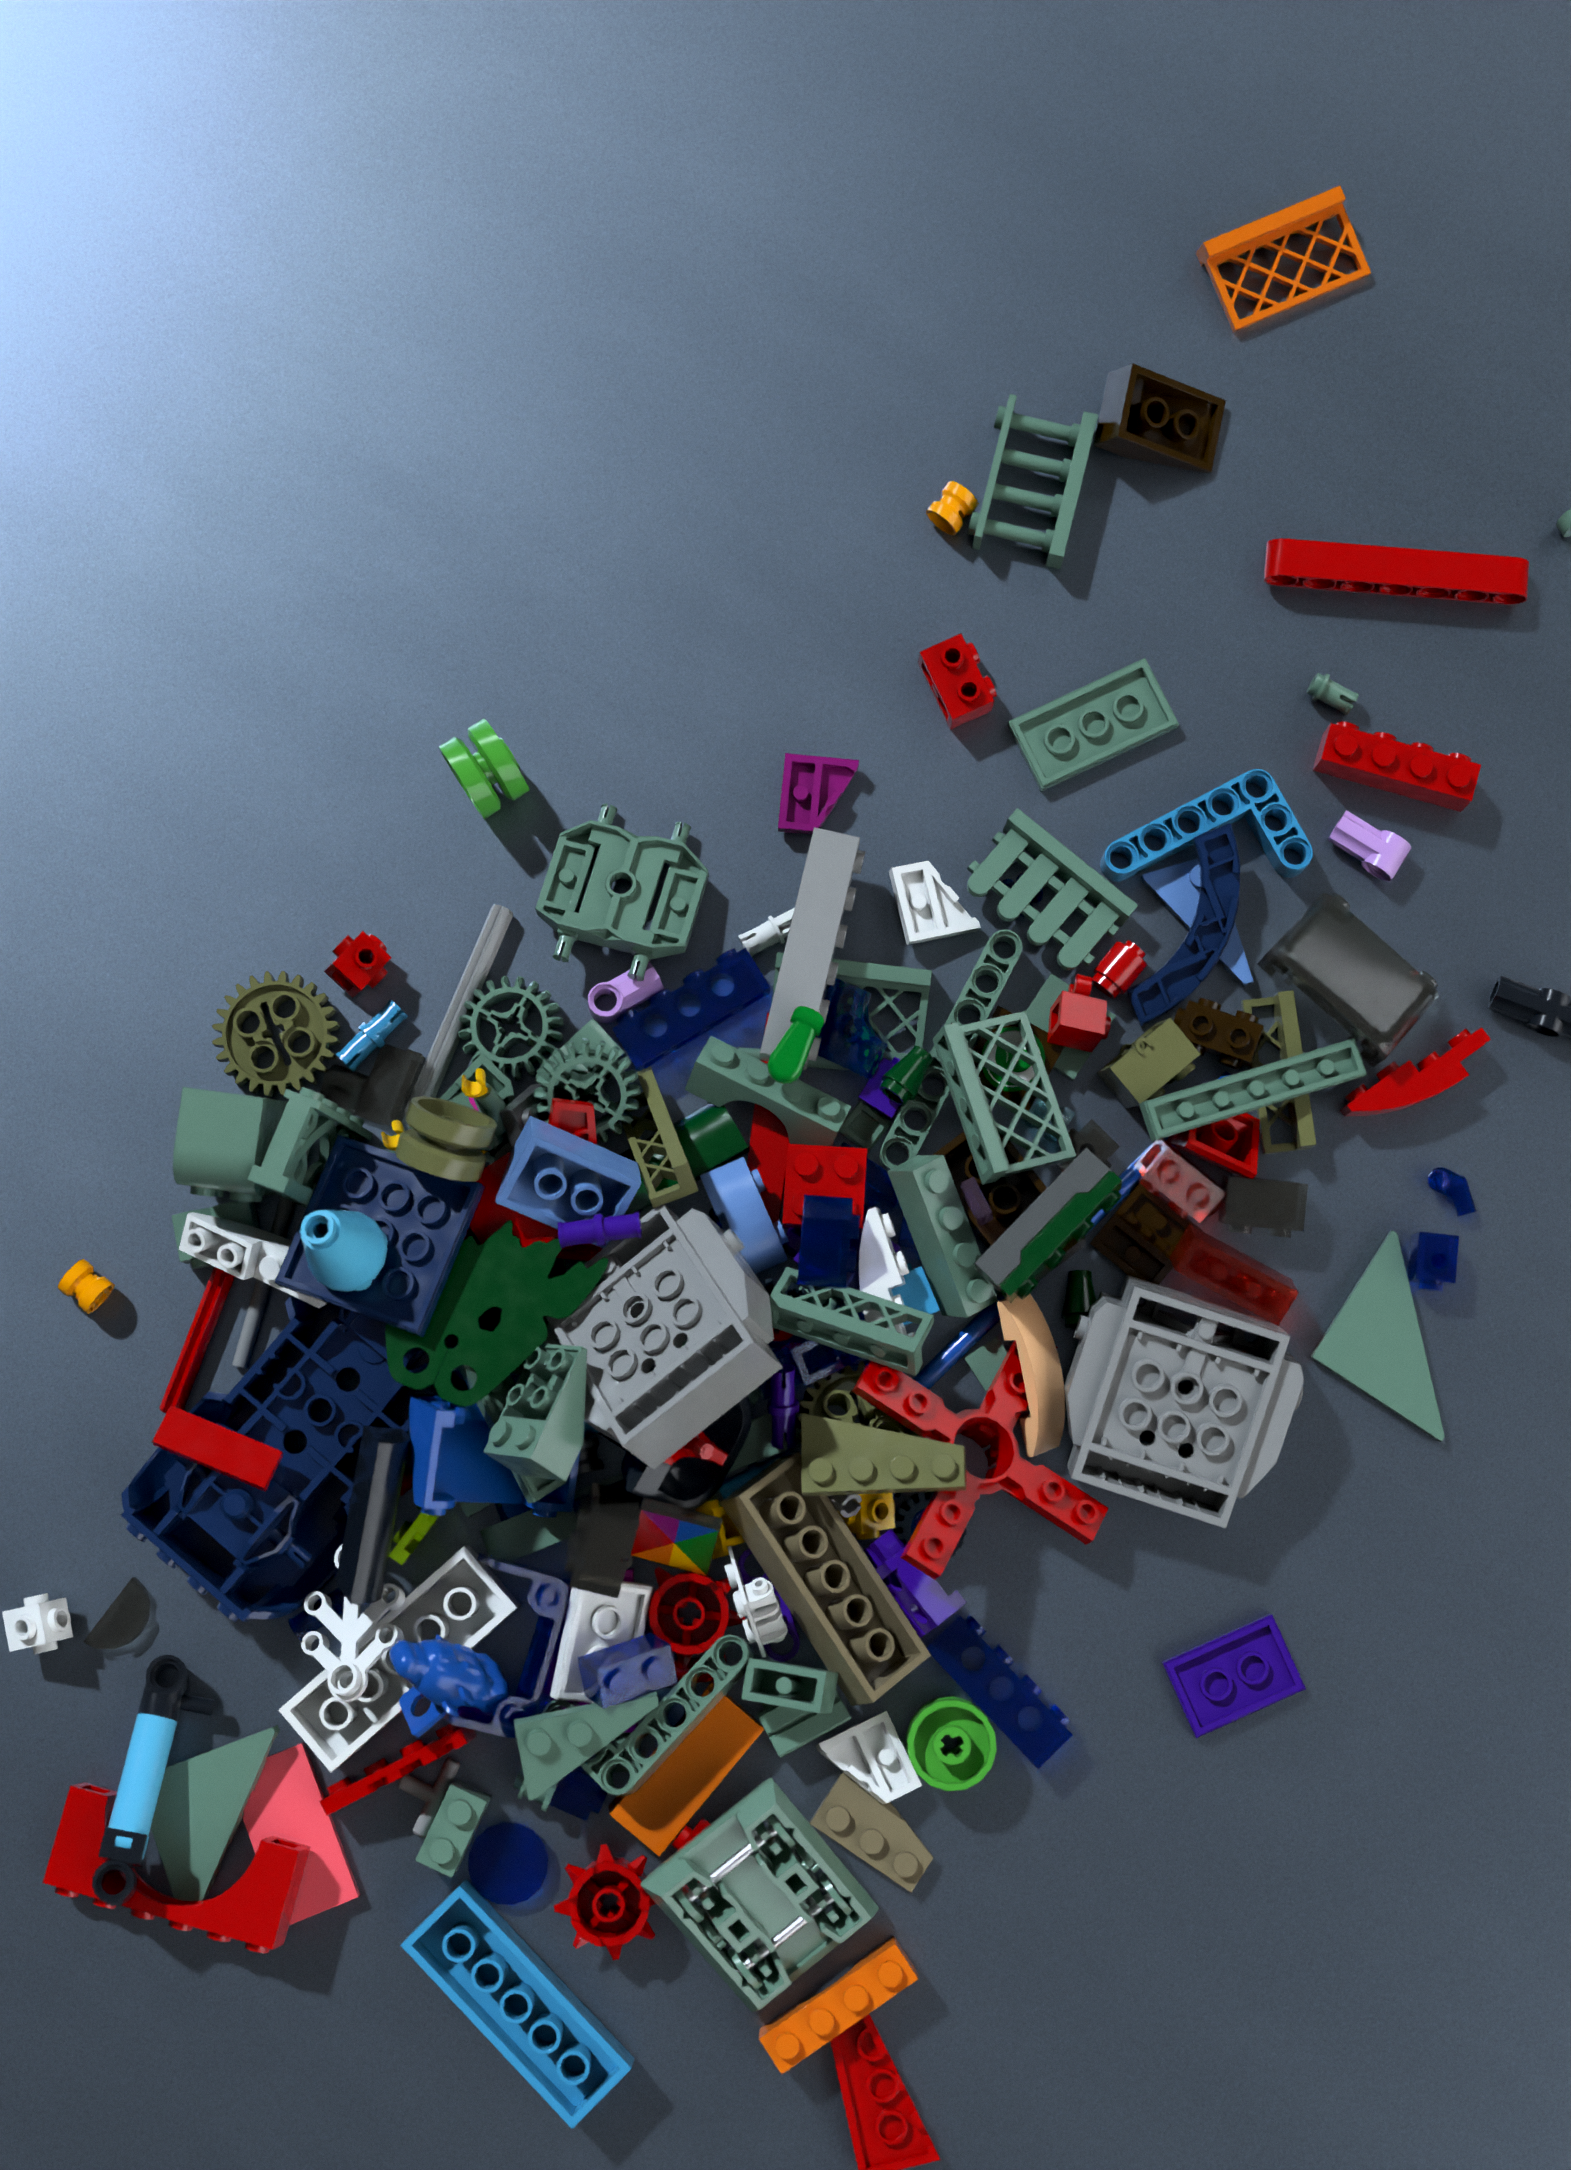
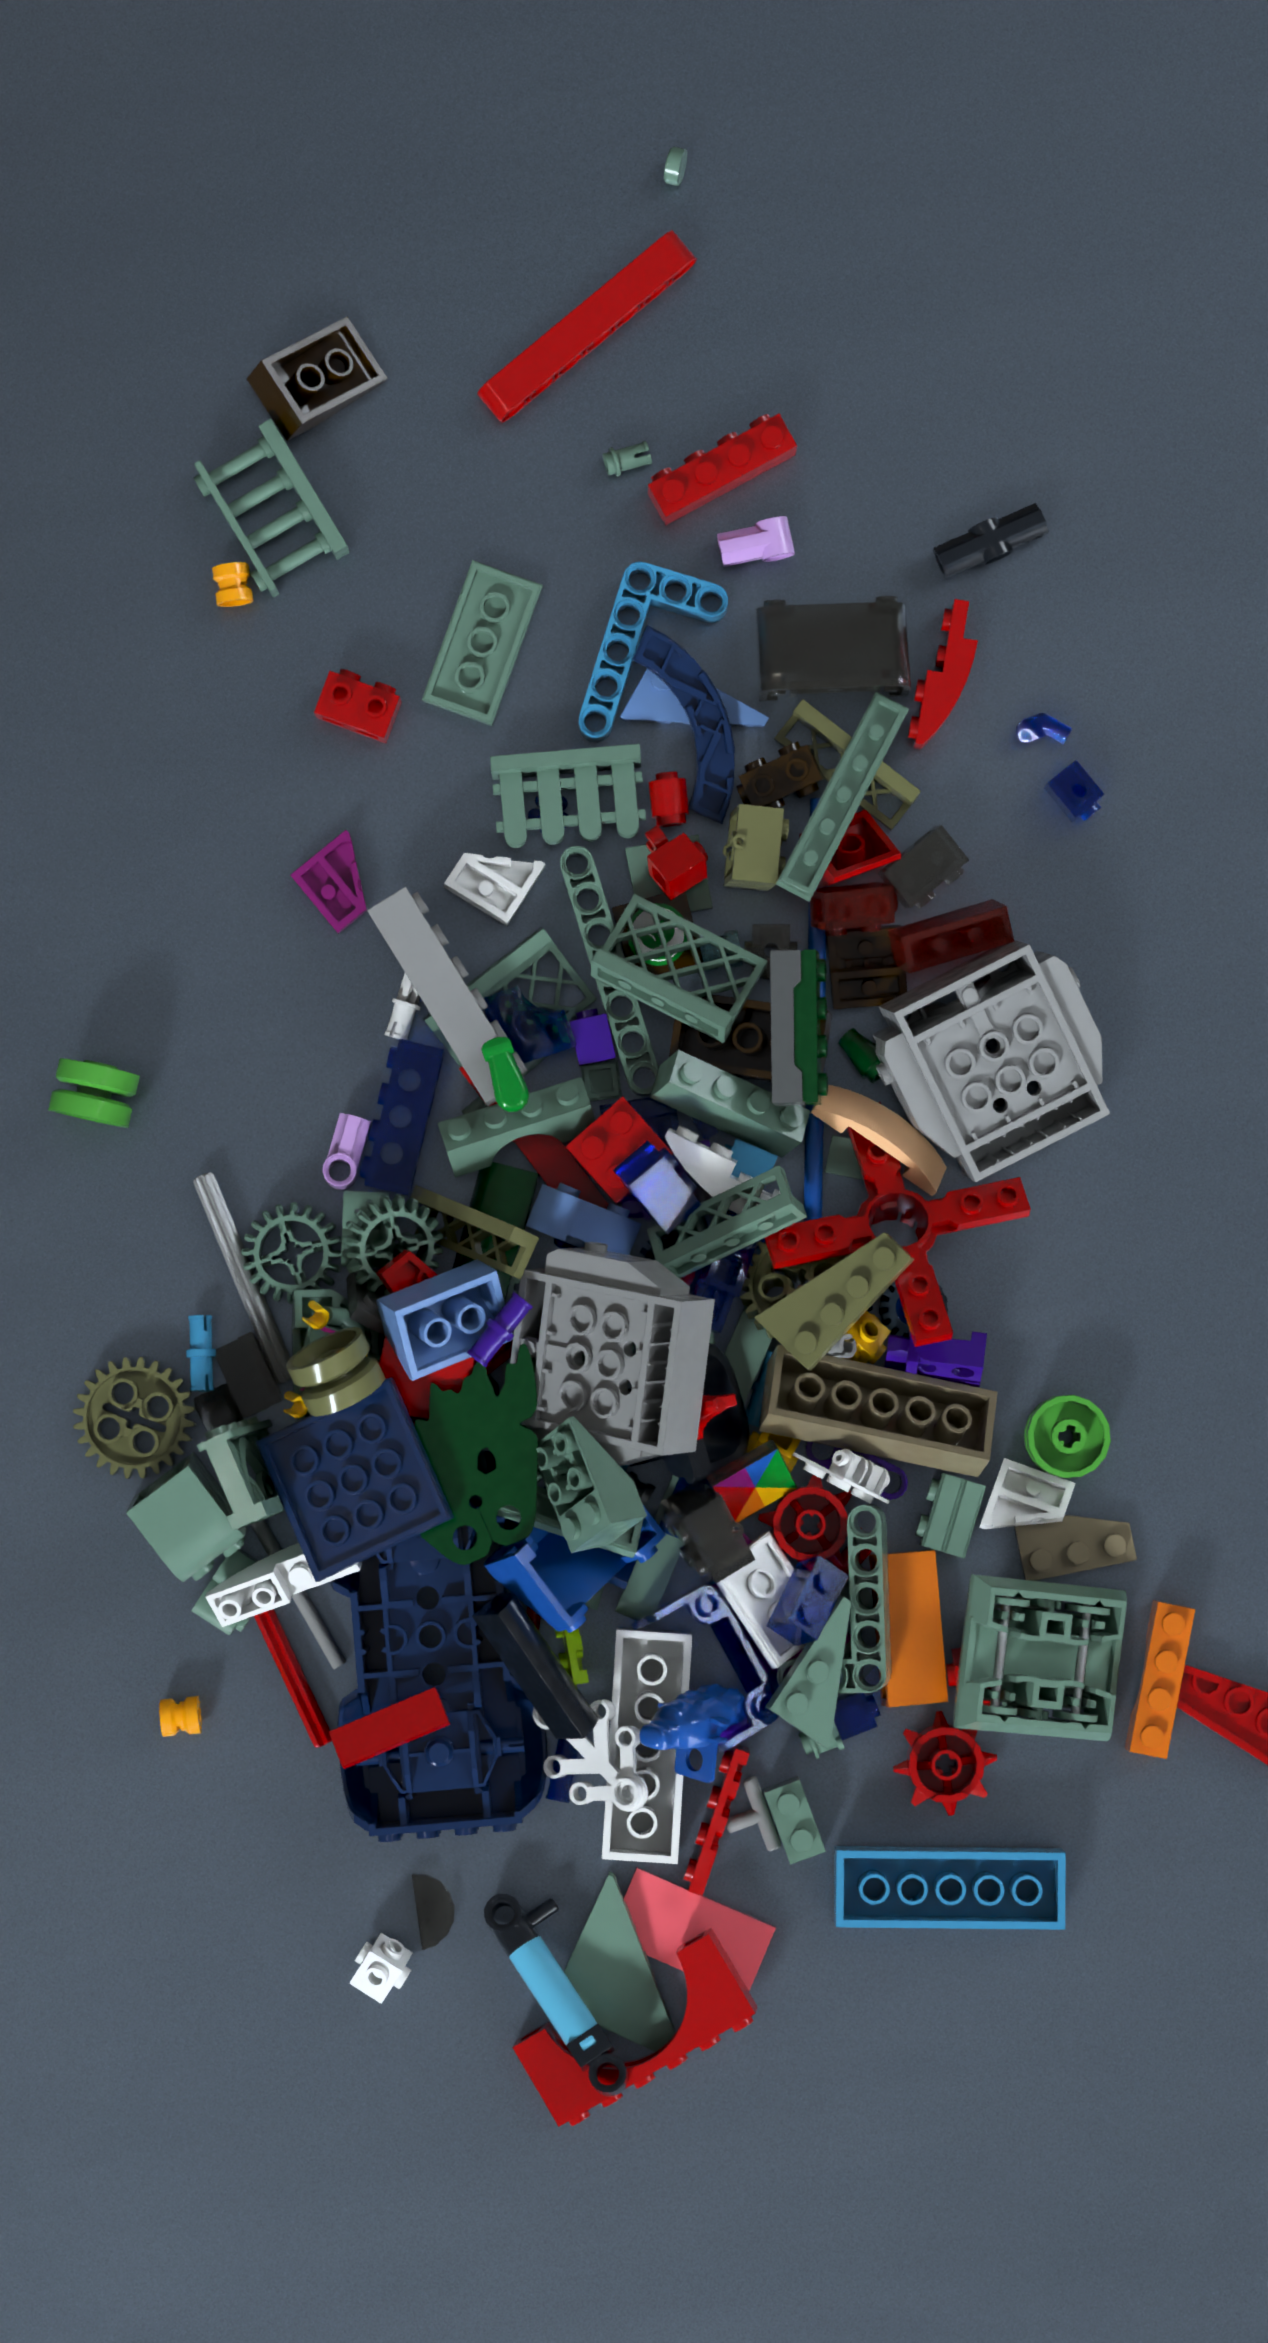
camera: 45 degrees left, 5 degrees up
medium azure cone [300,1210,388,1292] -> none
red brick [324,931,392,998] -> none
clear blue tile [468,1821,549,1905] -> none
sand green piece [535,803,709,981] -> none
sand green brick [741,1658,839,1714] -> none
dark purple pin [767,1364,799,1449] -> none
dark green cone [879,1046,933,1106] -> none
clear blue brick [925,1613,1073,1769] -> none
clear purple tile [961,1177,993,1226] -> none
dark purple tile [1161,1614,1306,1738] -> none
orange fence [1196,186,1371,332] -> none
sand green tile [1310,1230,1445,1442] -> none

